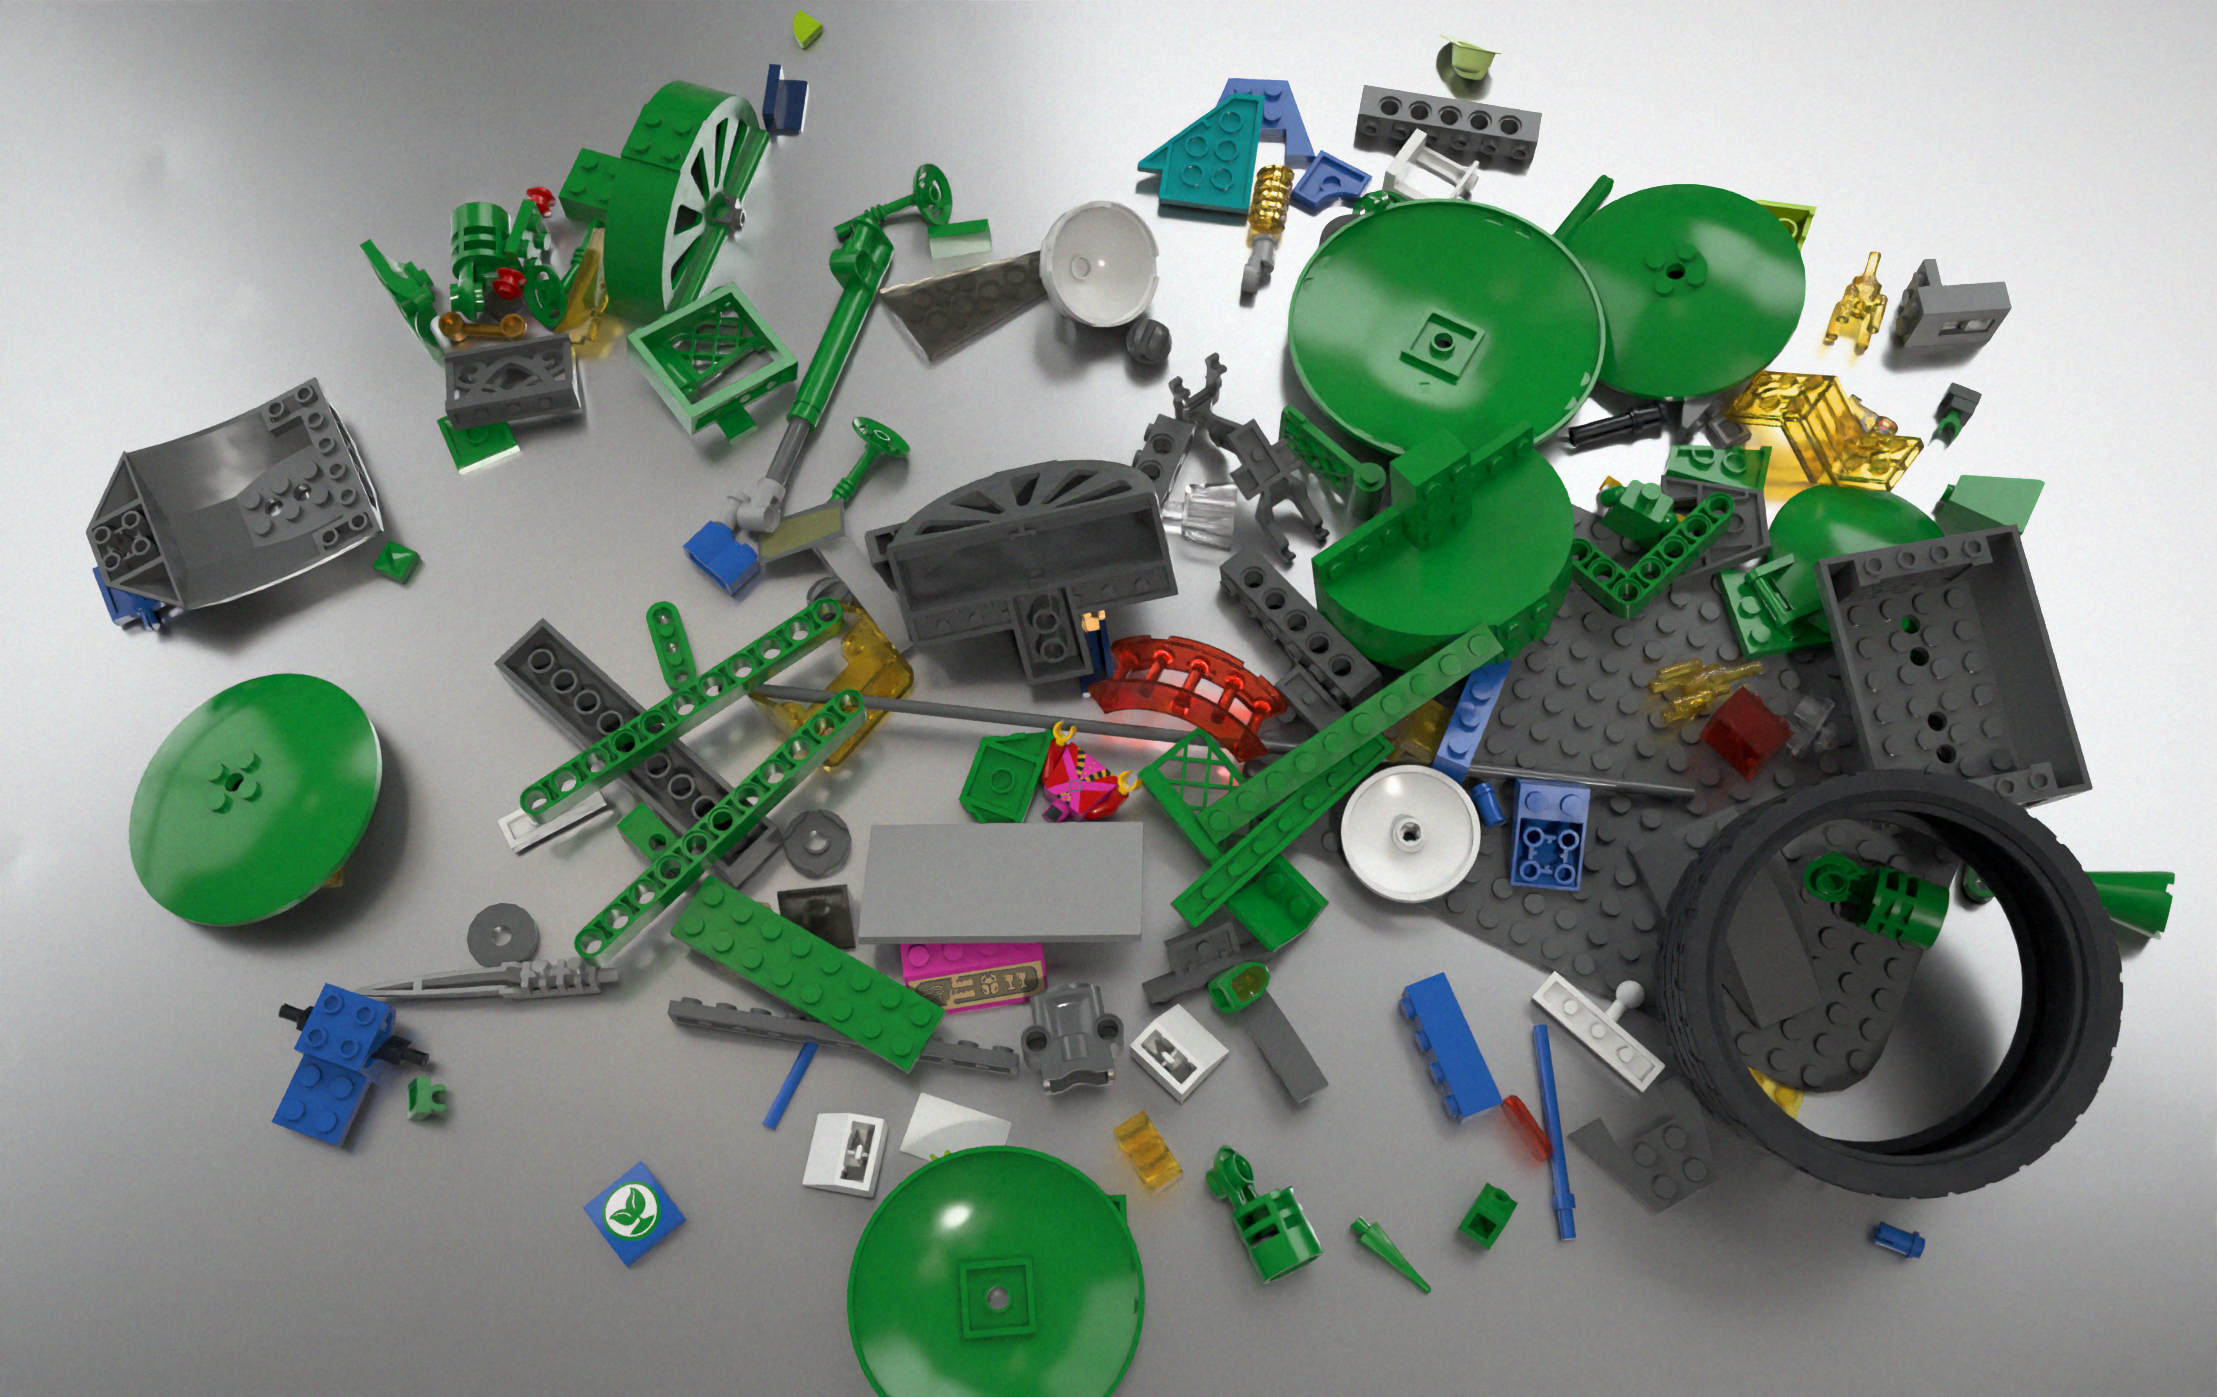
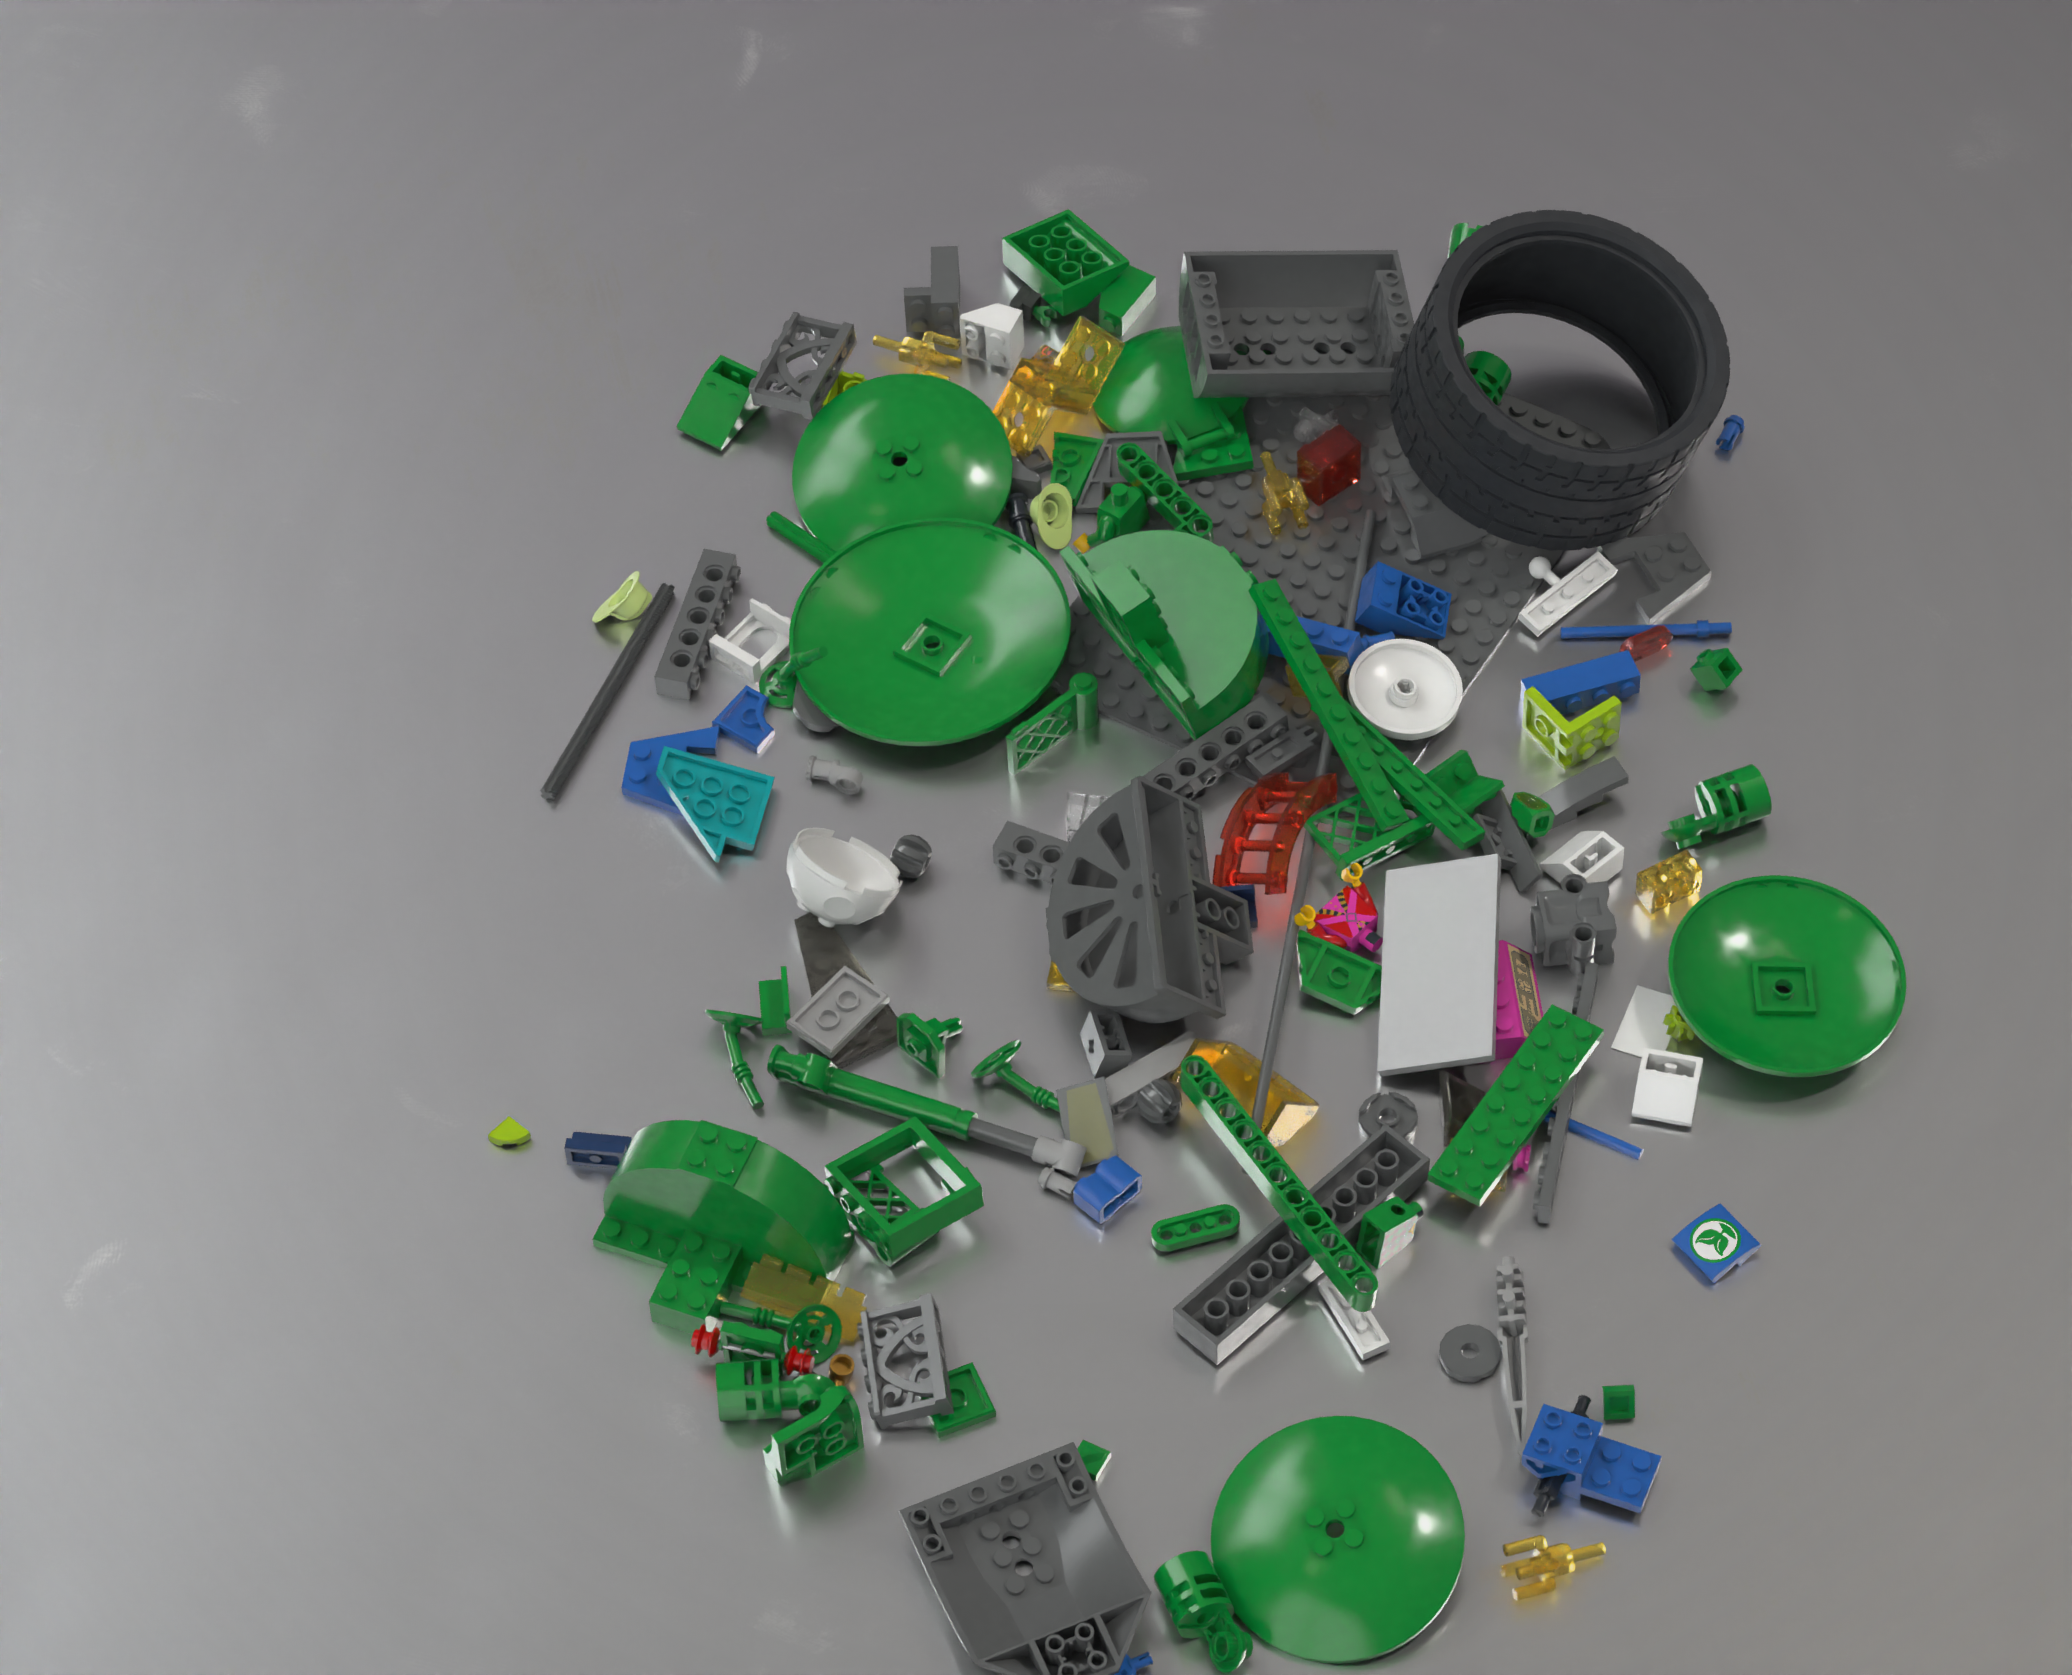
camera: 85 degrees left, 15 degrees down
green beam [574,688,868,967] -> none
dark grey piece [1168,352,1330,563] -> none
clear yellow piece [1248,164,1295,235] -> none
green piece [1350,1216,1431,1294] -> none
none -> dark grey axle [540,583,675,800]
none -> green slope [676,355,761,451]
none -> dark grey fence [749,312,857,420]
none -> light grey tile [786,966,890,1059]
none -> green piece [896,1013,963,1078]
none -> white slope [960,303,1024,369]
none -> green slope [1002,209,1130,316]
none -> yellowish green piece [1030,483,1072,550]
none -> green cylinder [1154,1550,1253,1673]
none -> clear yellow plant [1500,1535,1606,1601]
none -> dark pink bush [1513,1144,1531,1172]
none -> lime bracket [1522,686,1622,770]

